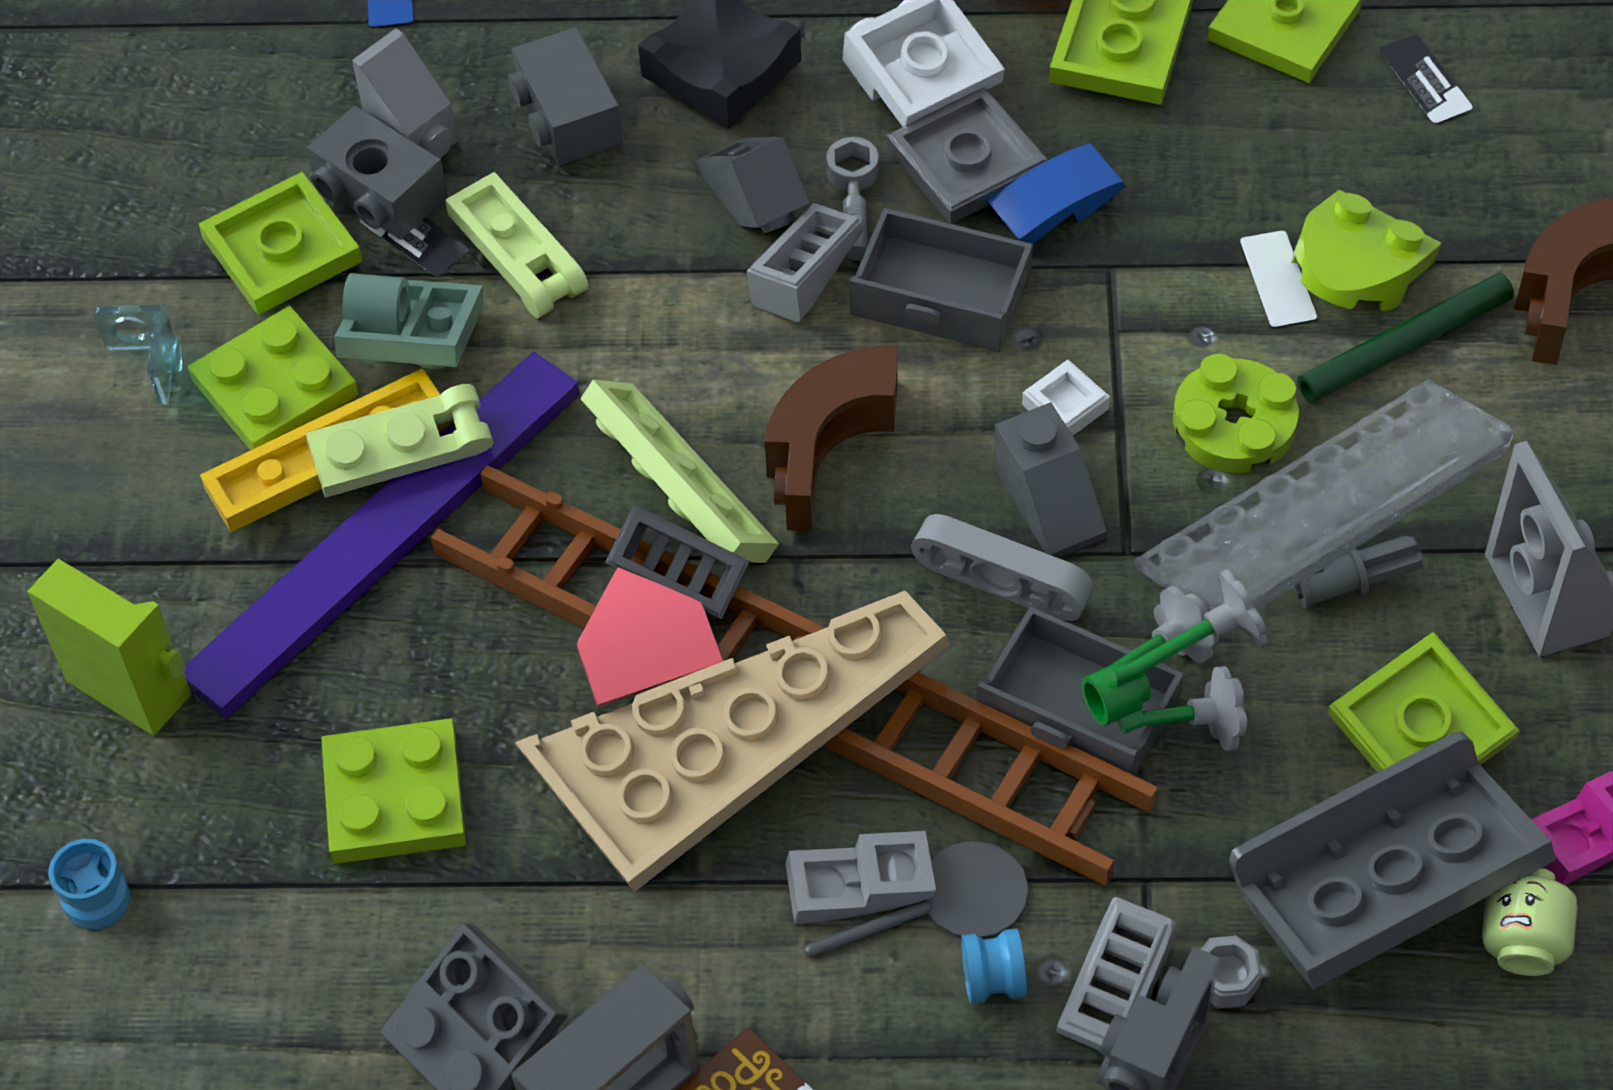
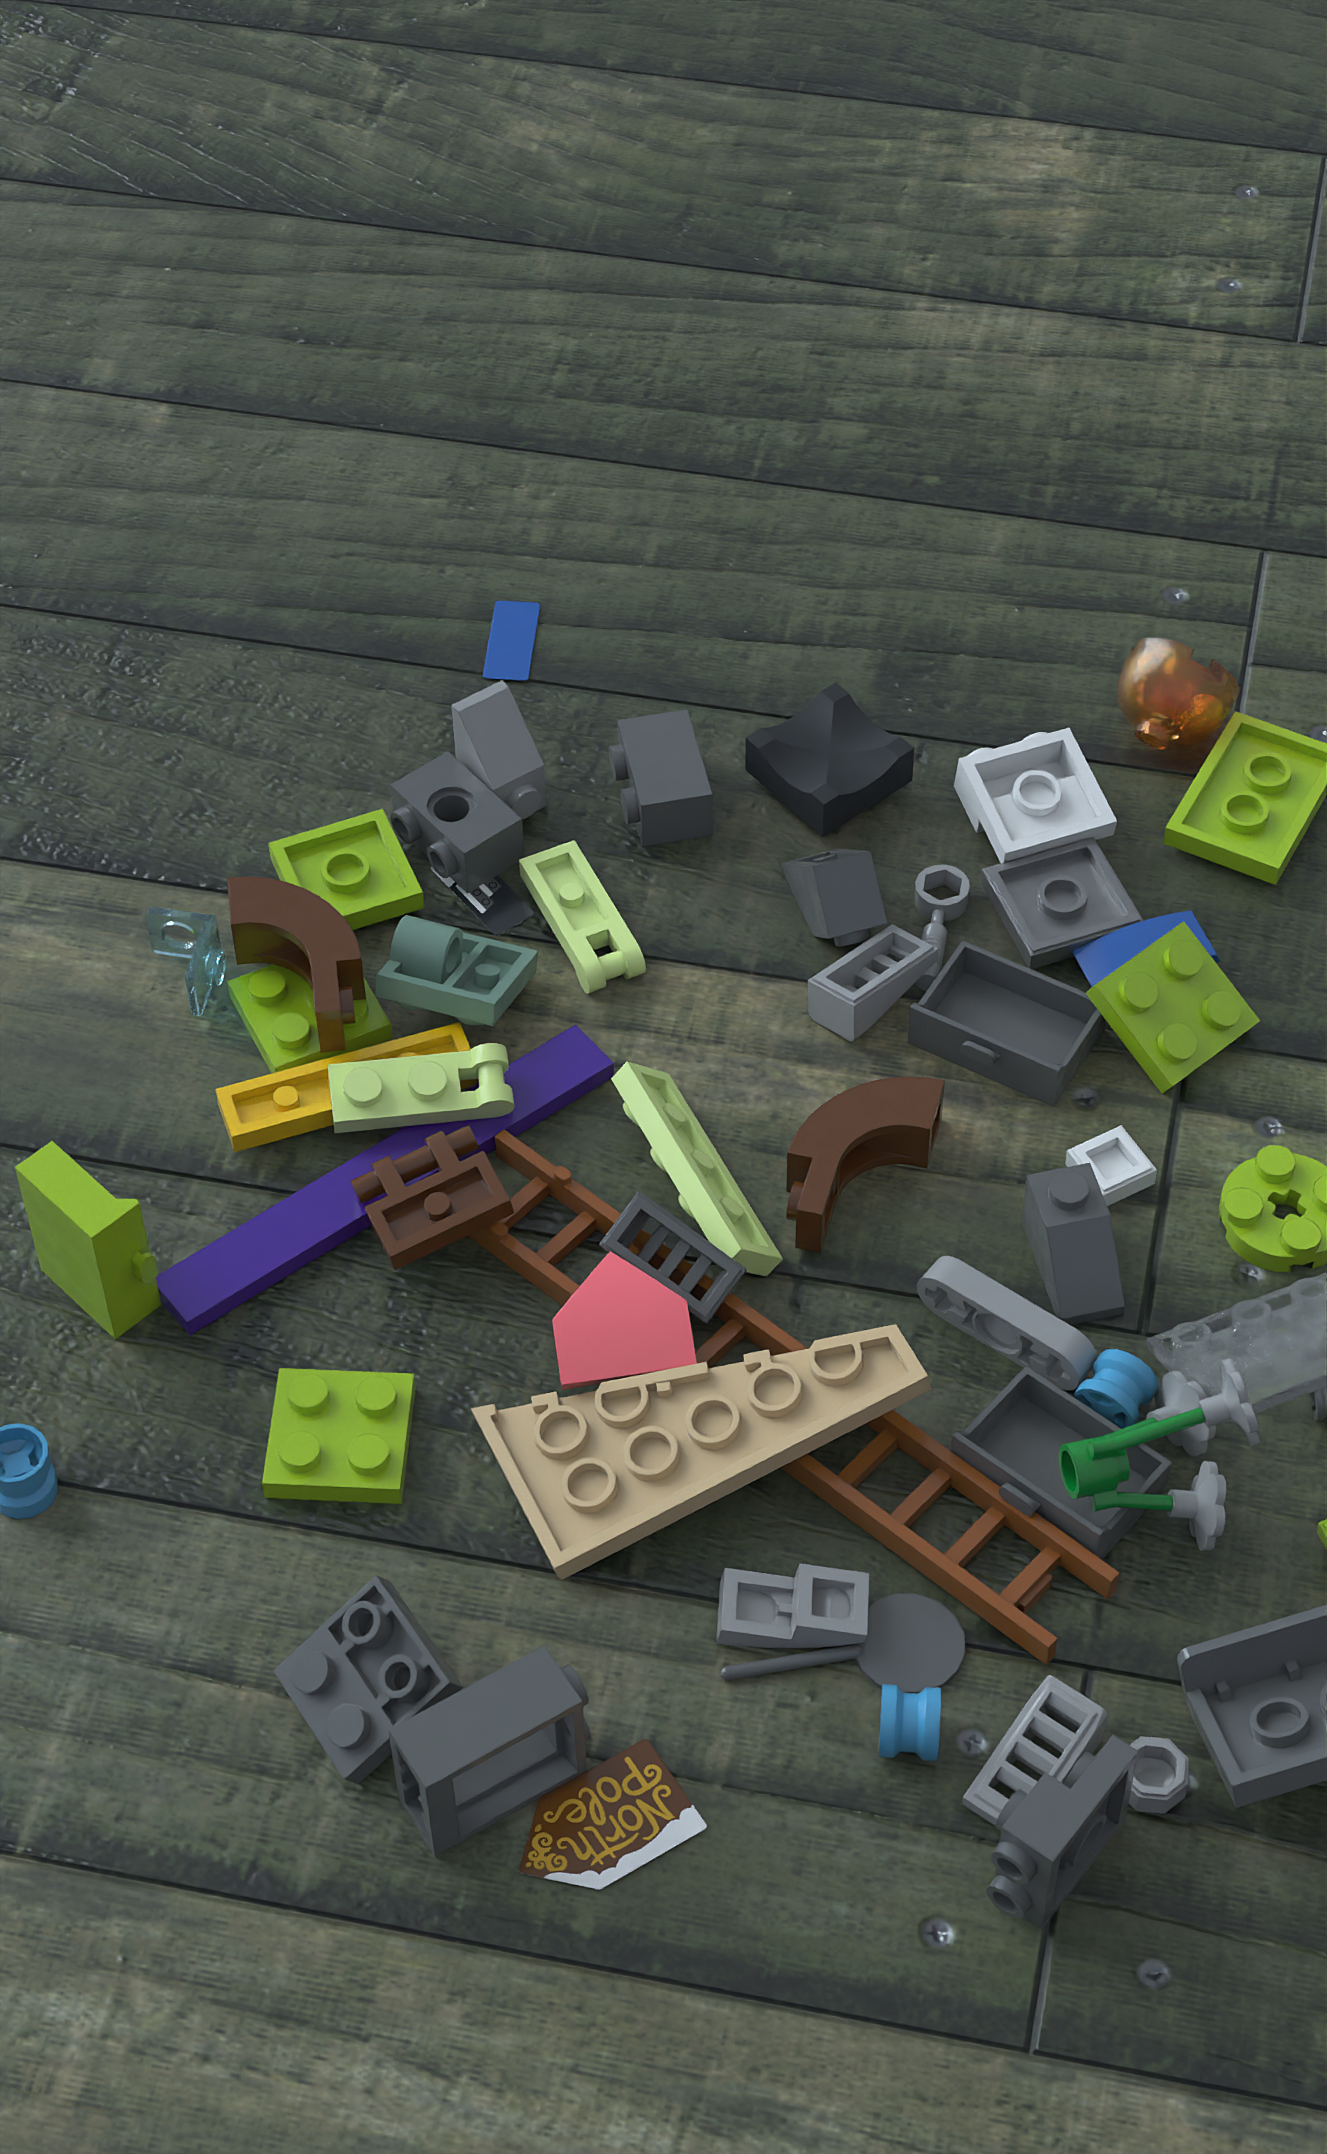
camera: 10 degrees right, 5 degrees down
none -> reddish brown arch [227,876,366,1053]
none -> reddish brown plate [350,1125,514,1270]
none -> dark azure wheel [1074,1349,1159,1429]
none -> lime plate [1085,921,1260,1094]

